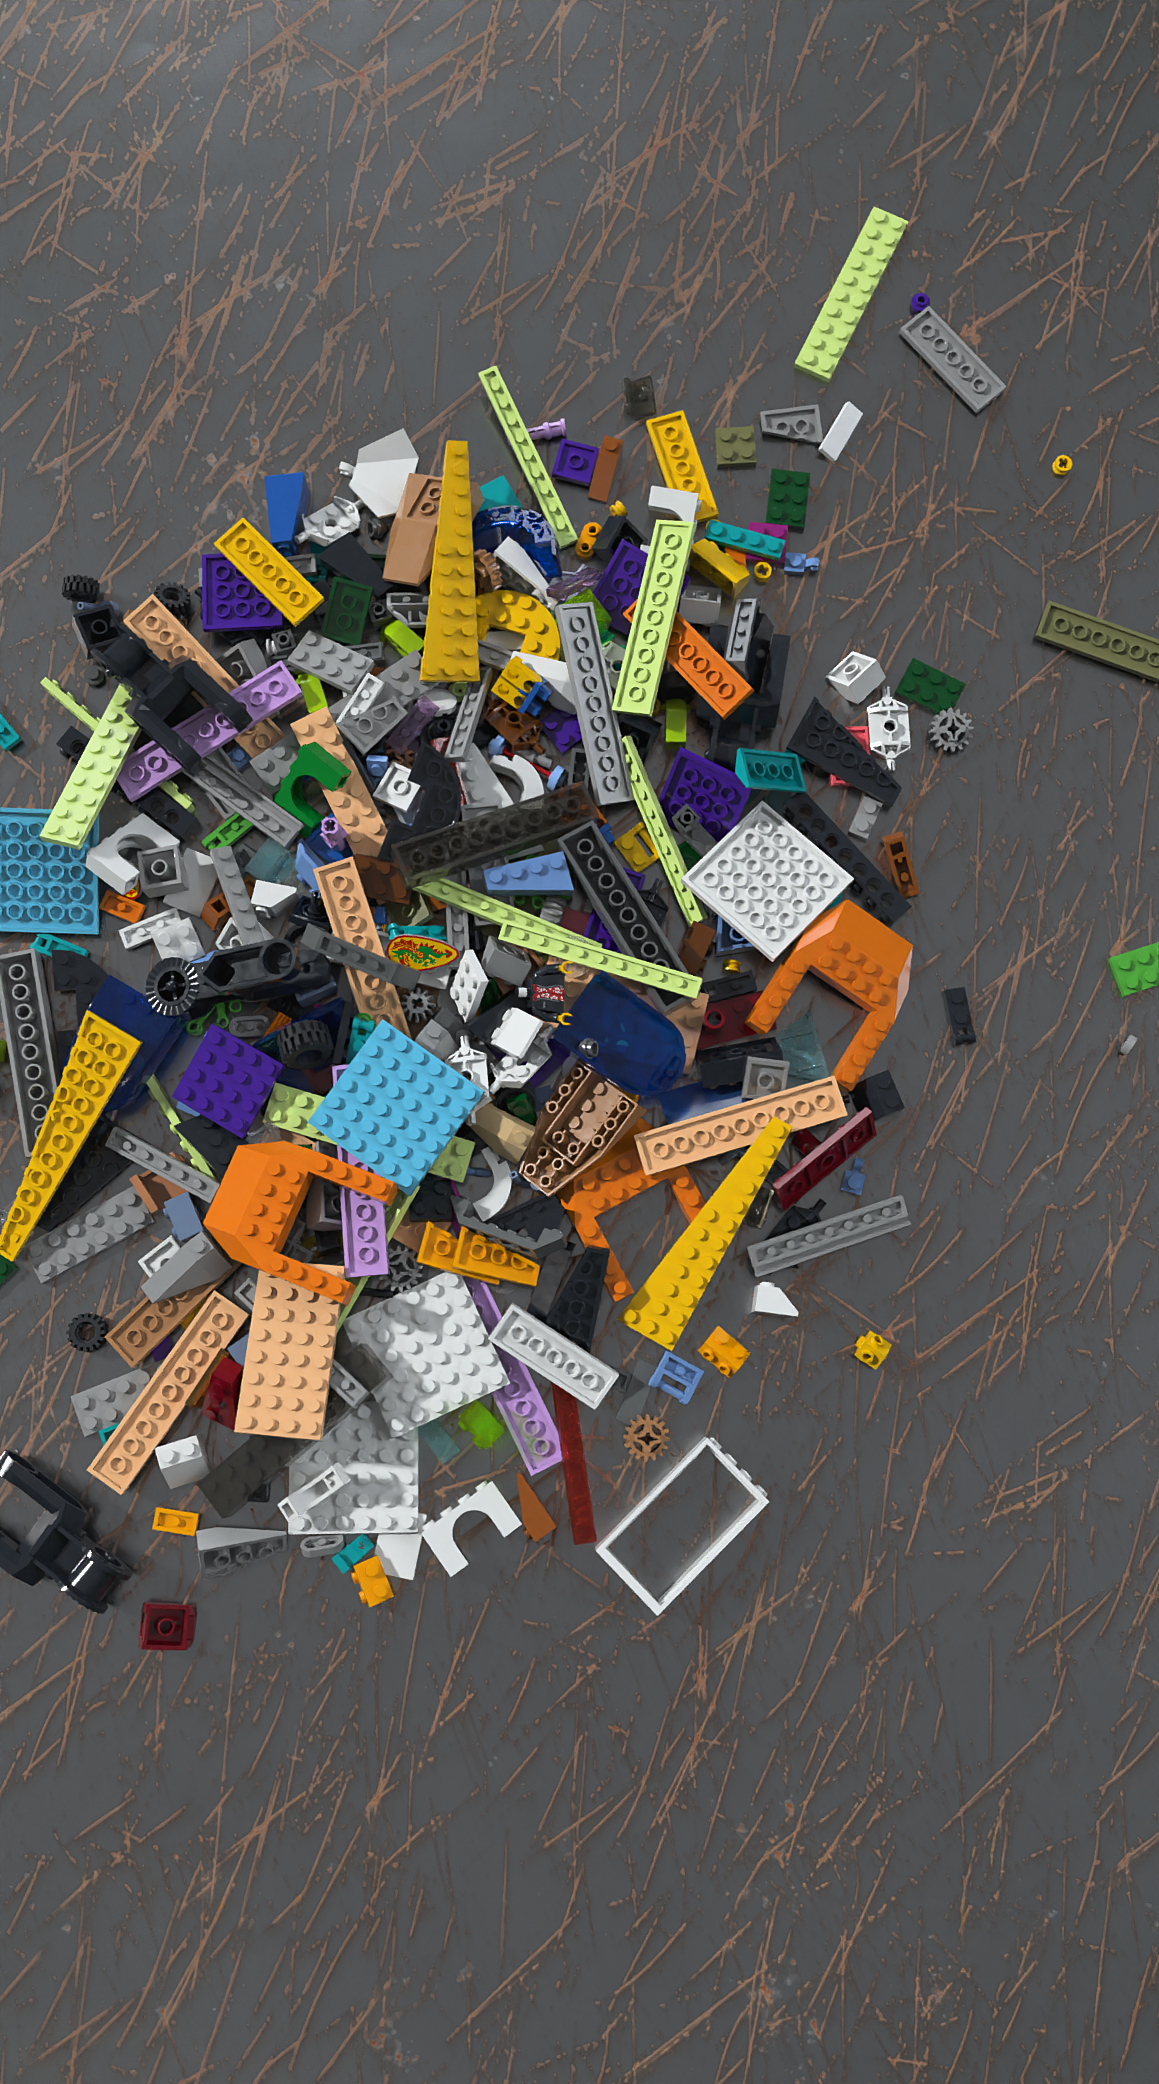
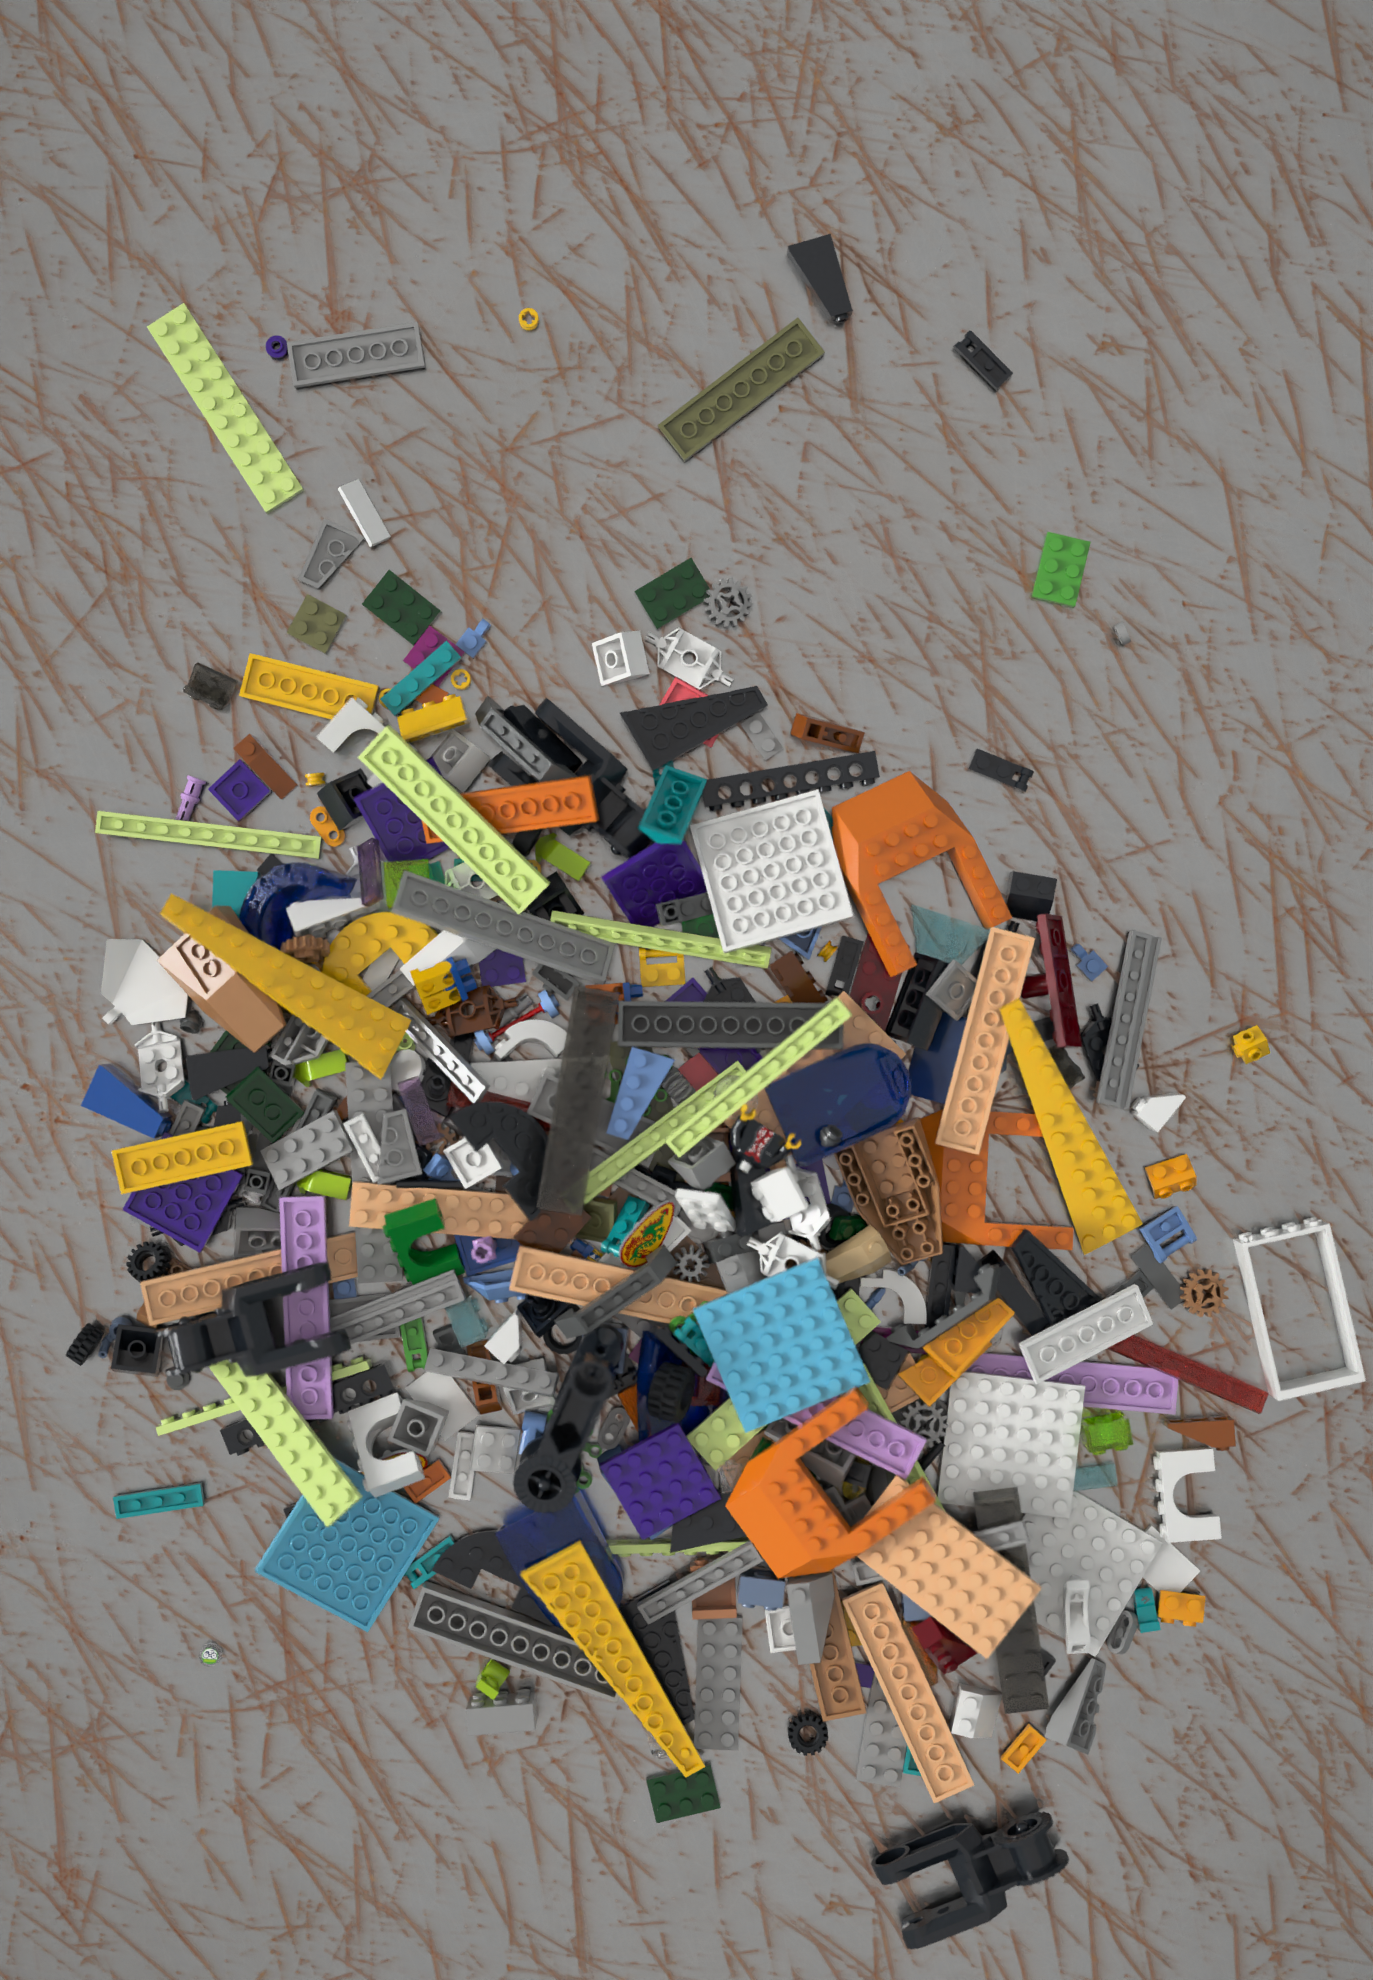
camera: 60 degrees left, 10 degrees up
dark red slope [138,1602,196,1651] -> none

